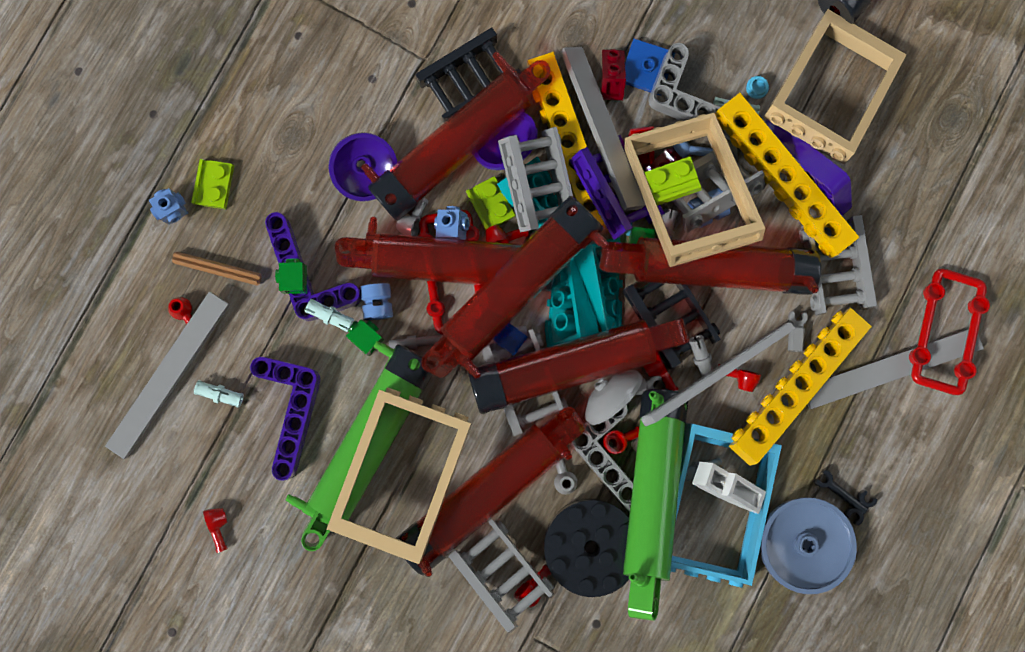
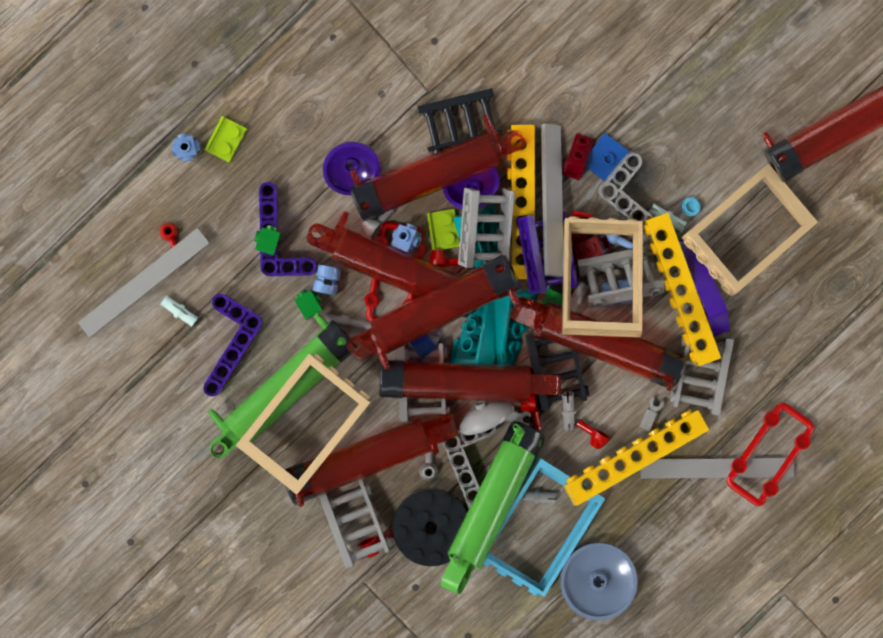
camera: 20 degrees right, 5 degrees up
medium nougat axle [172,251,262,286] -> none
red bar [203,508,228,553] -> none
light aqua pin [305,299,354,332] -> none
red bar [602,426,639,454] -> none
light grey tile [641,322,795,426] -> none
lime plate [645,156,702,206] -> none
white slope [692,462,766,514] -> none
black bar [814,470,878,525] -> none

